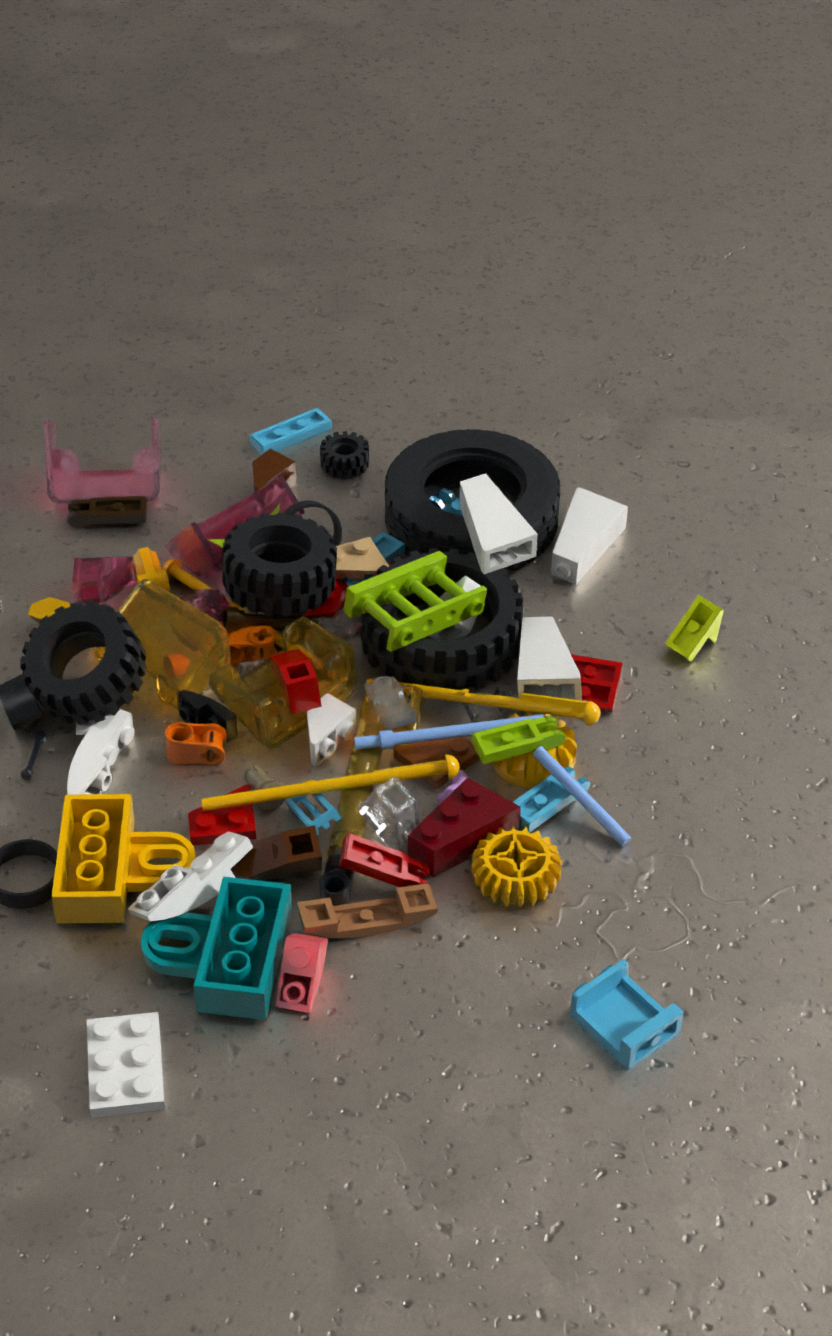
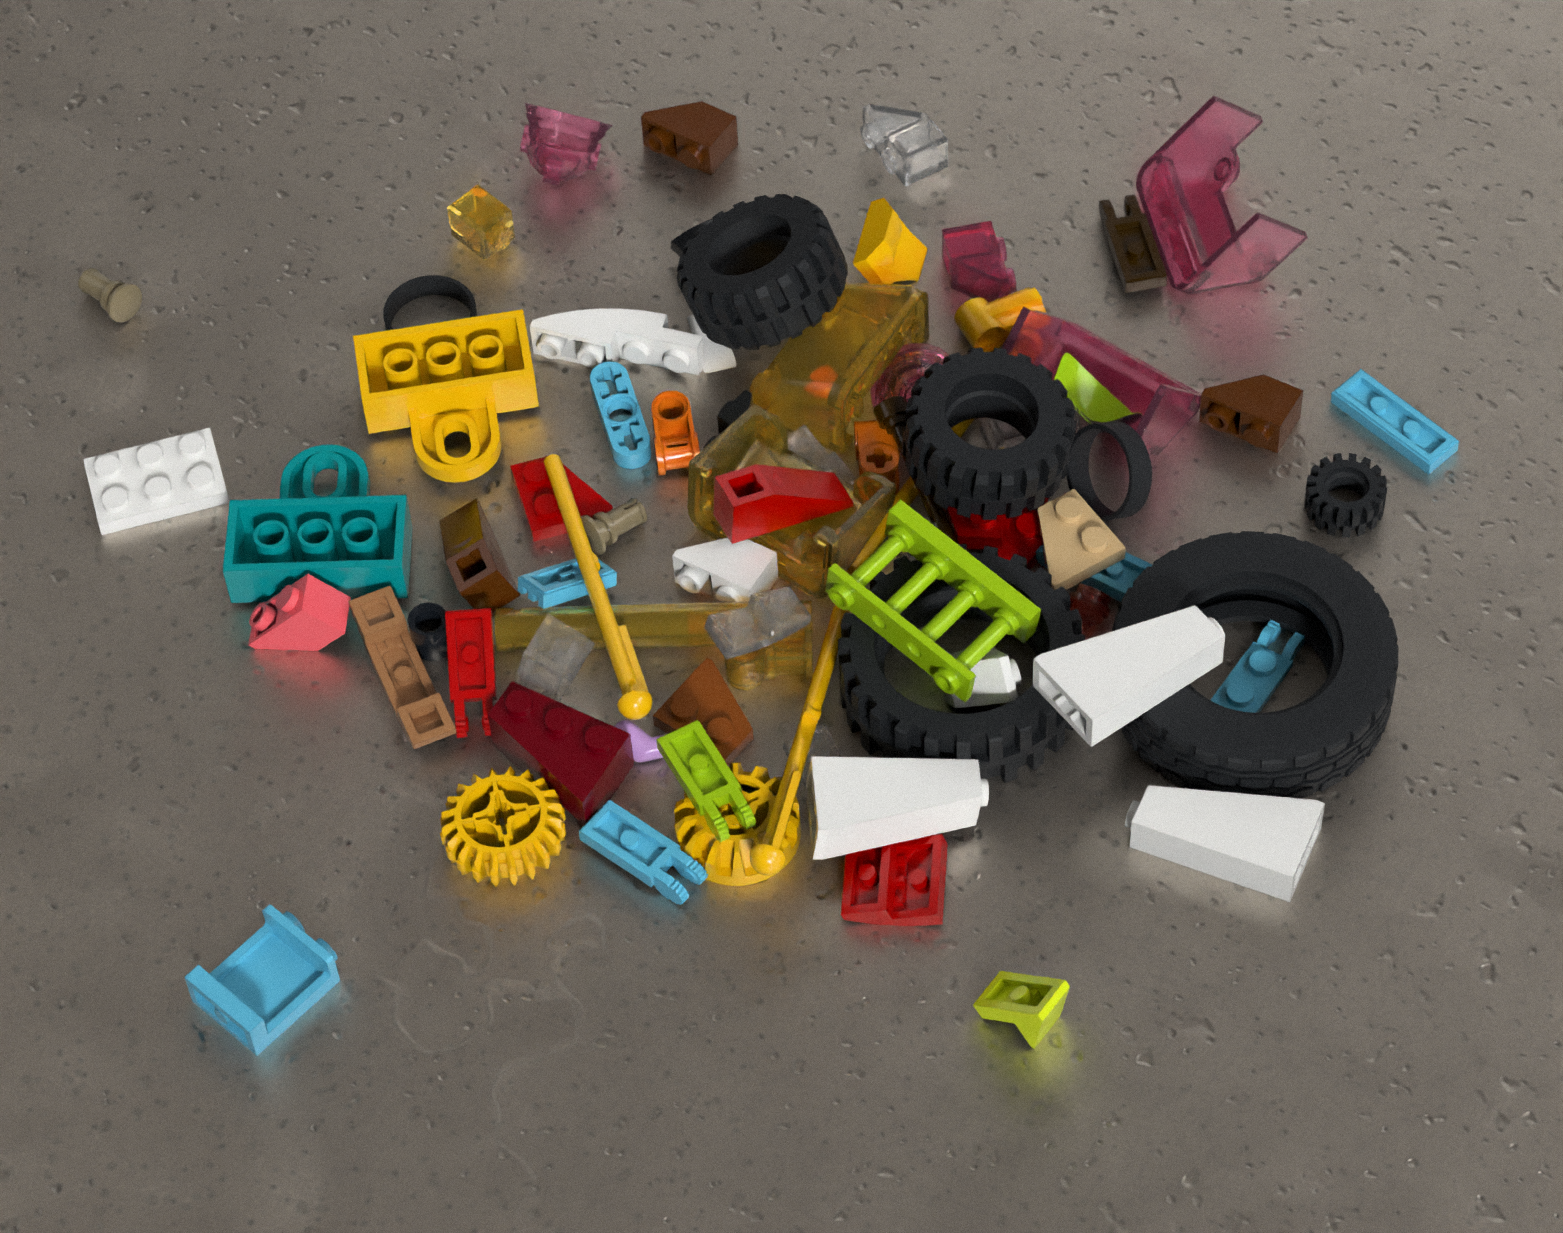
camera: 85 degrees right, 10 degrees up
black hinge [21,731,47,781] -> none
white slope [128,831,253,921] -> none
light blue bar [354,714,544,750] -> none
light blue bar [533,746,632,847] -> none
none -> medium azure beam [590,362,652,469]

